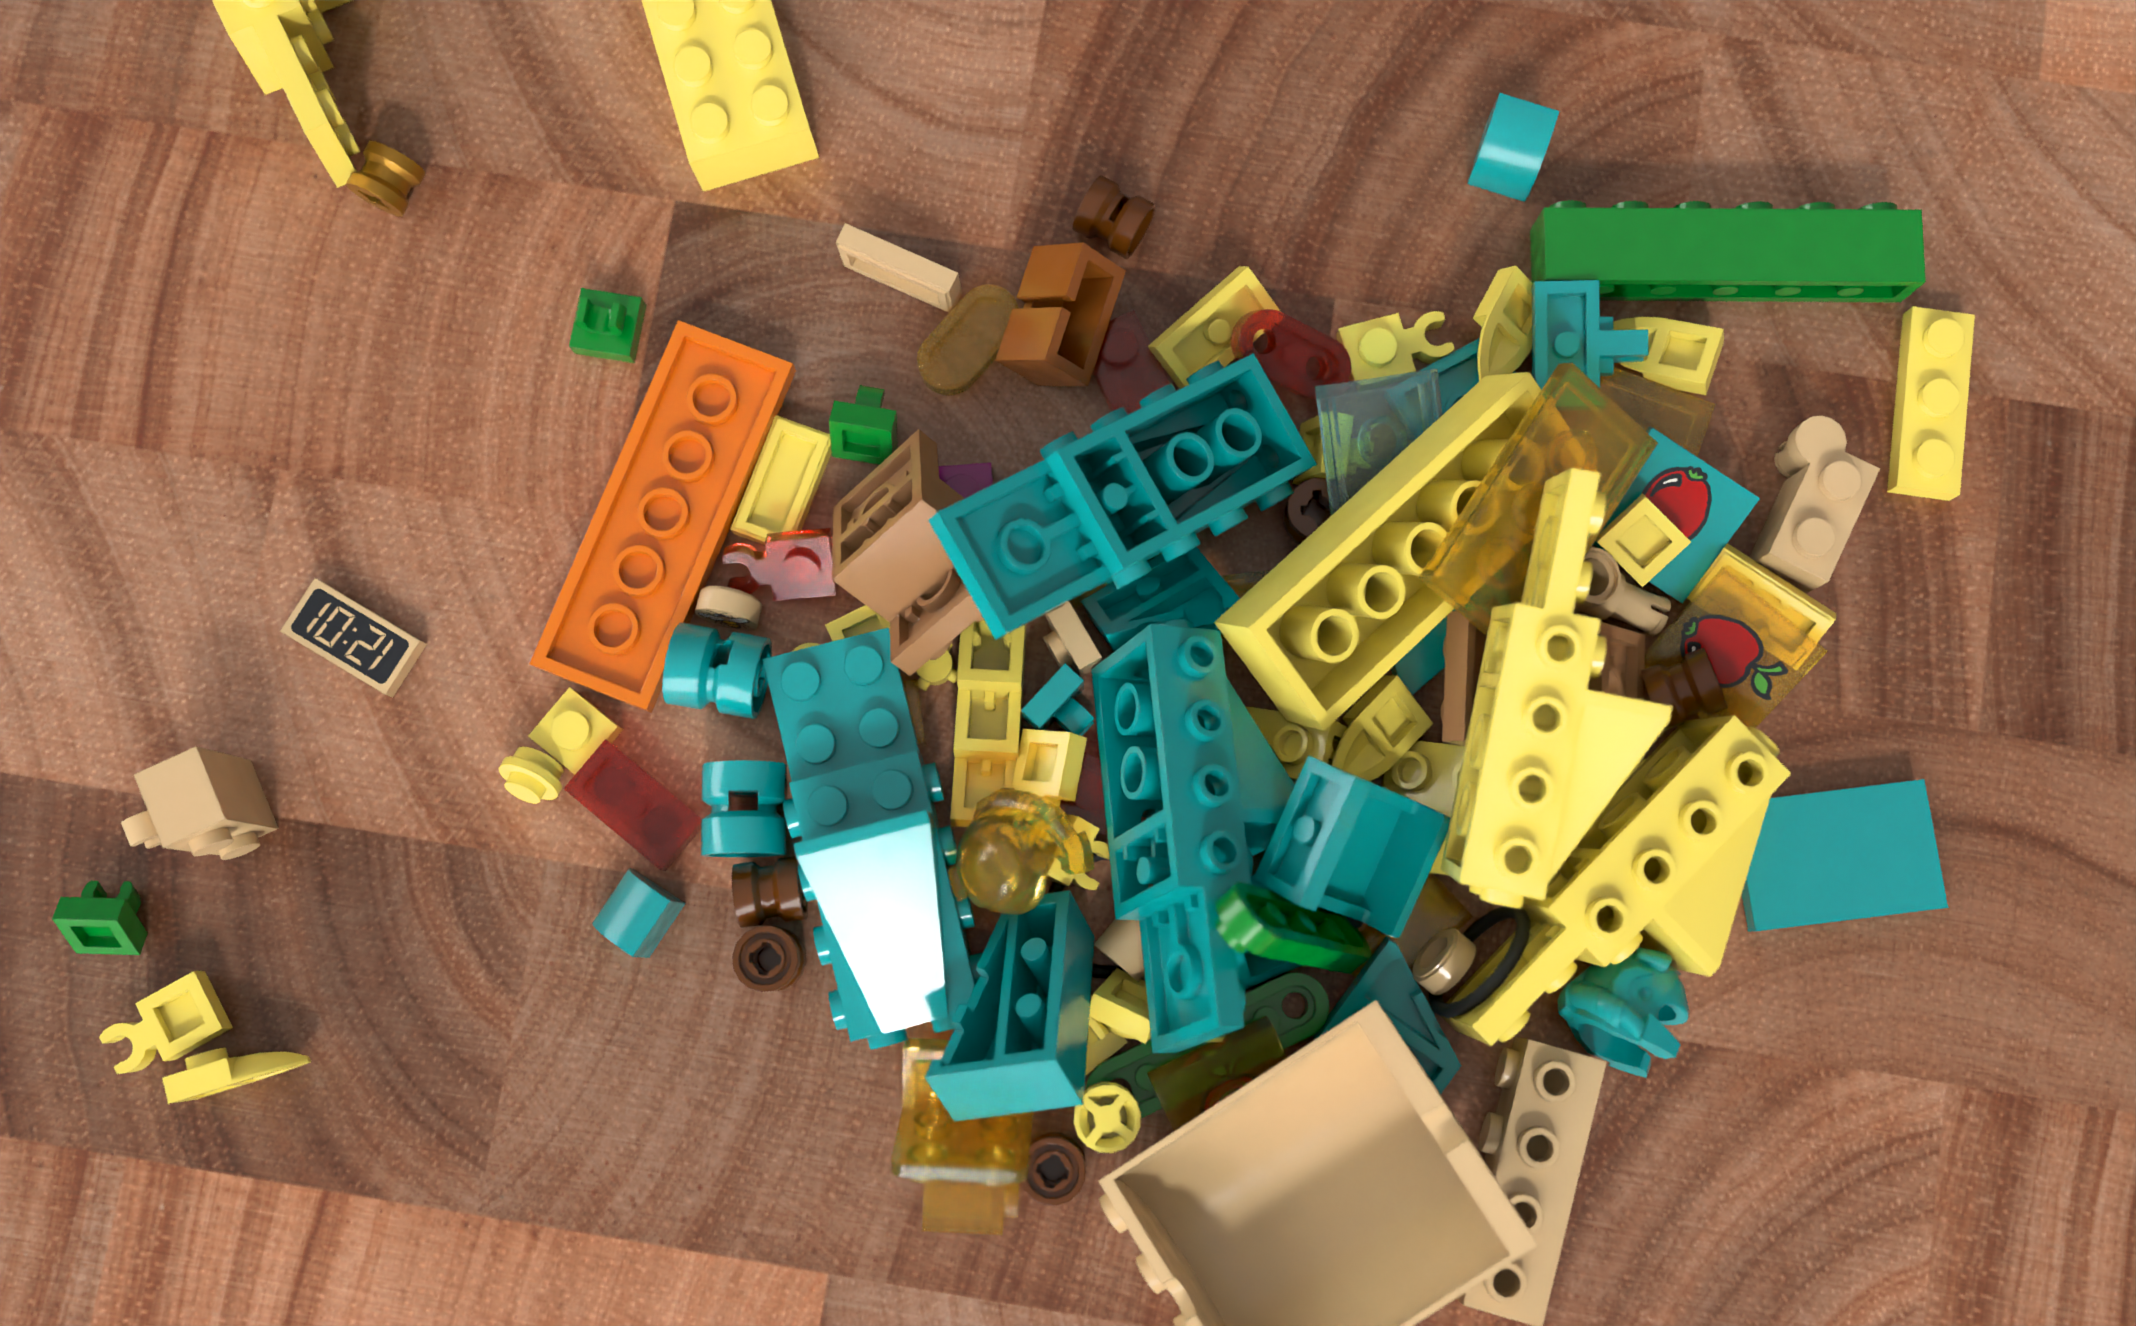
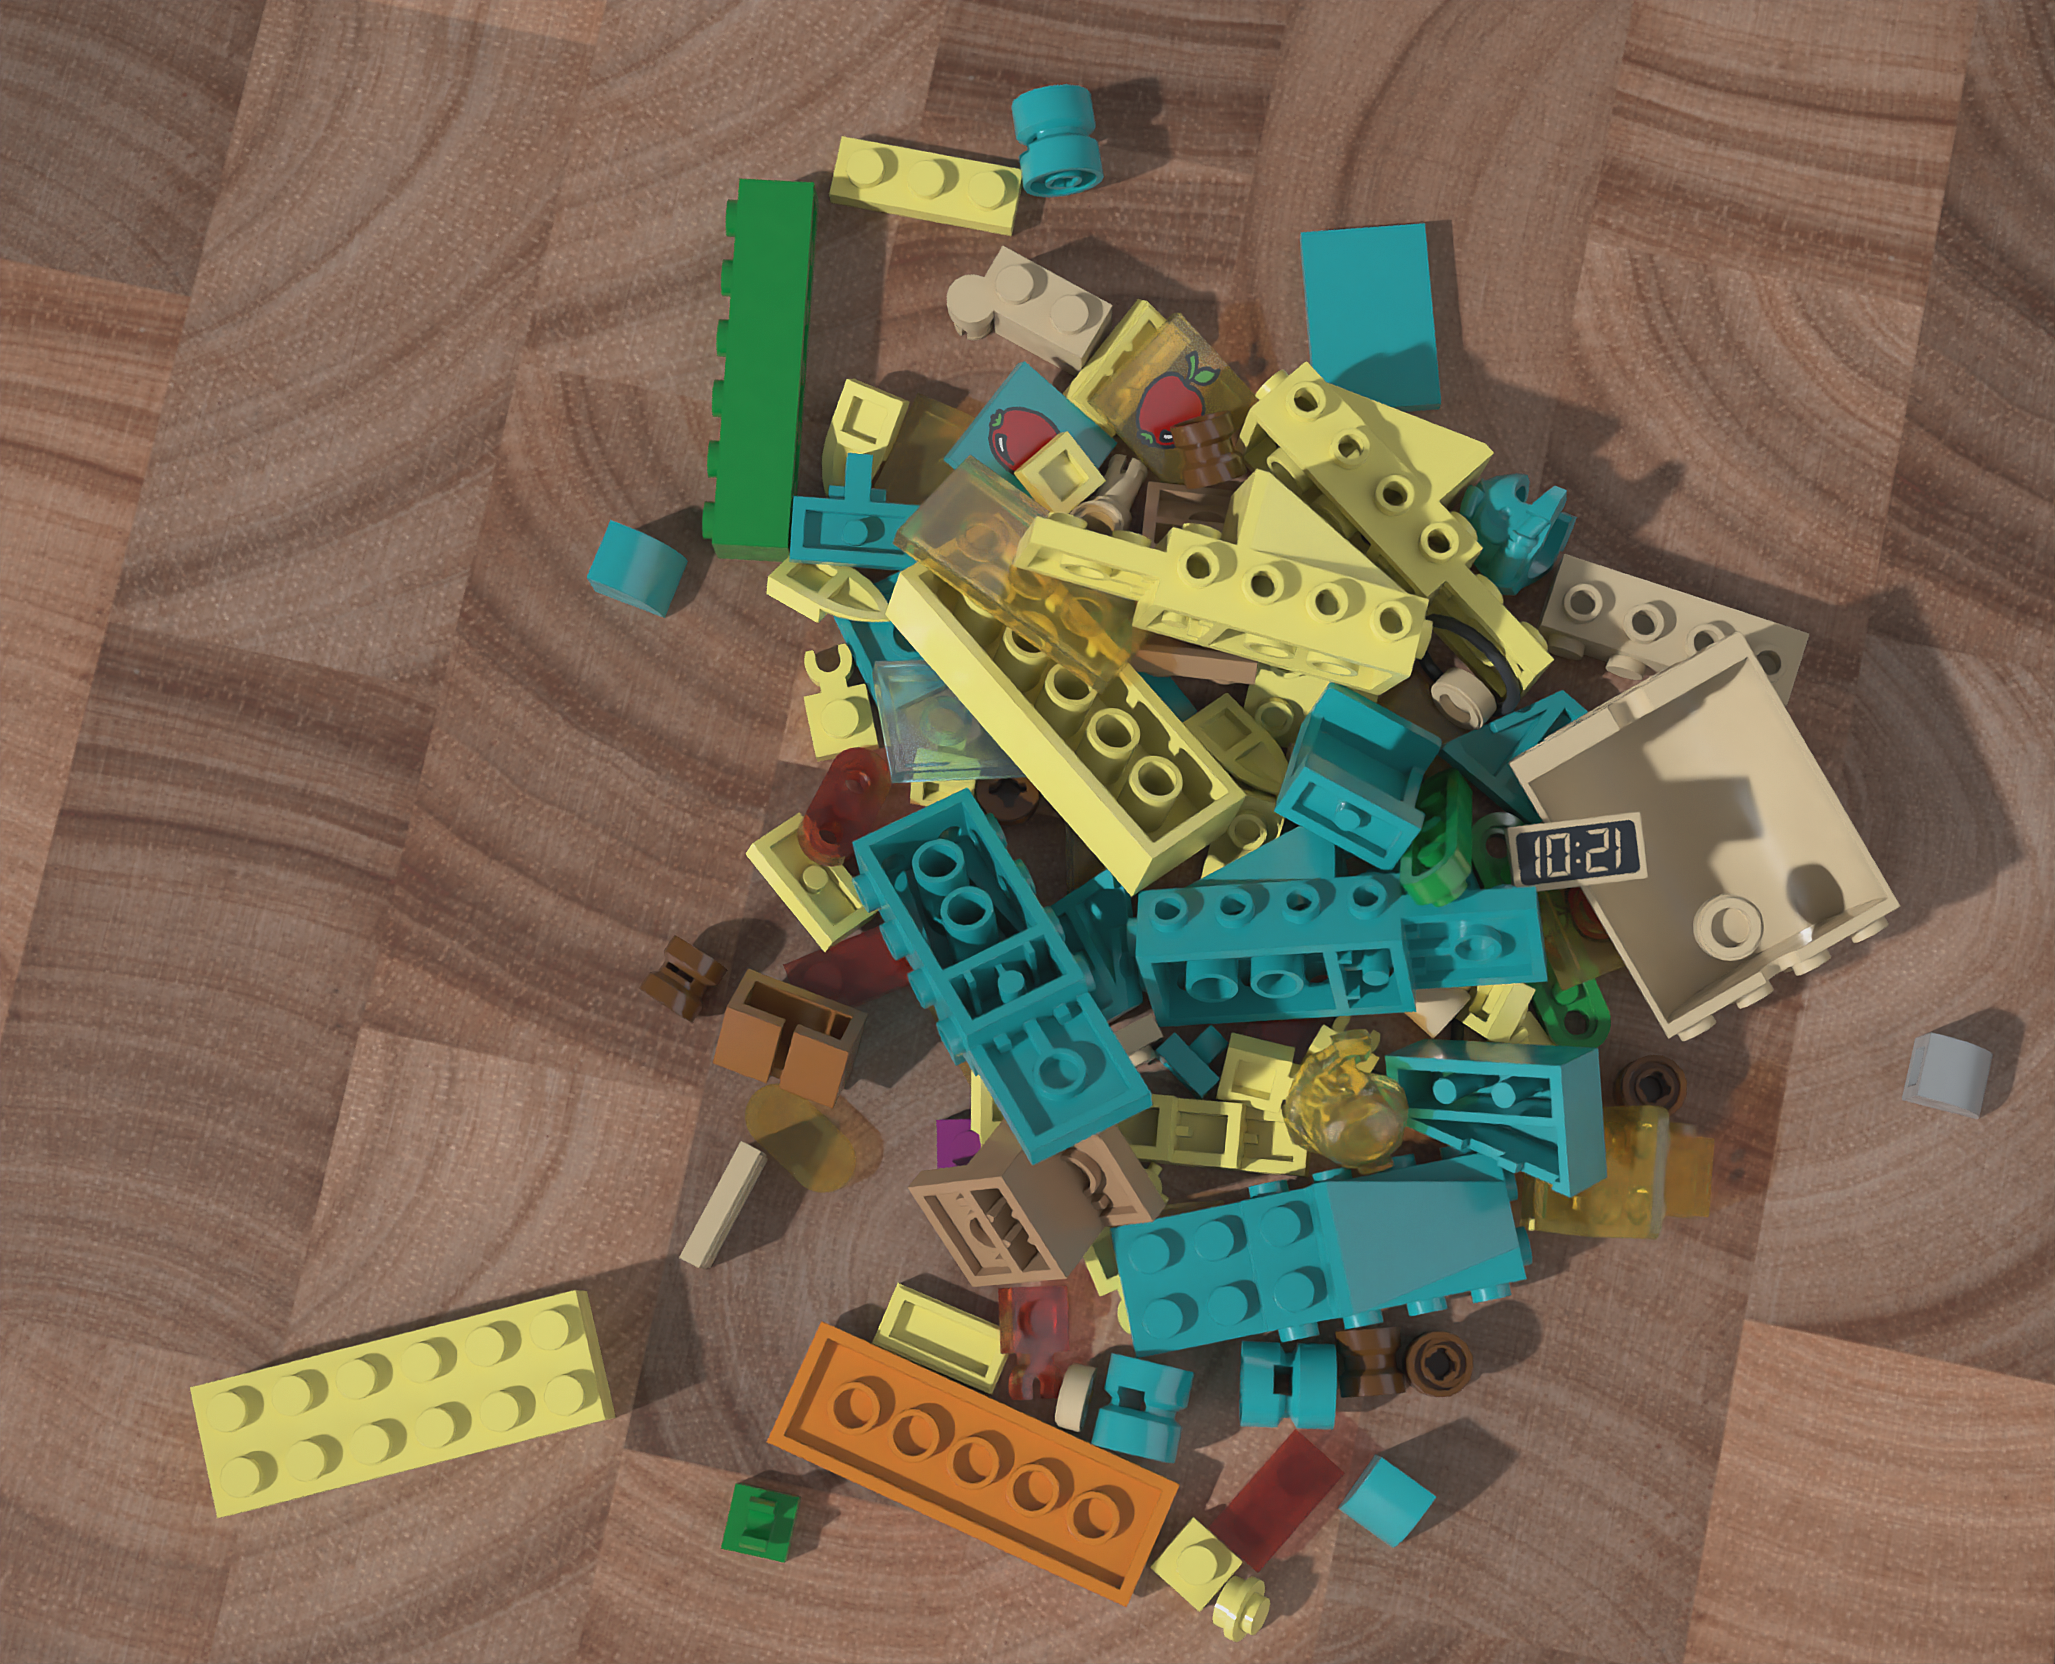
camera: 85 degrees left, 0 degrees up
green tile [829,385,898,465] -> none
light yellow wheel [1074,1081,1141,1153] -> none
none -> teal wheel [1011,84,1104,197]
none -> tile [1504,812,1648,891]
none -> tan tile [1693,894,1764,961]

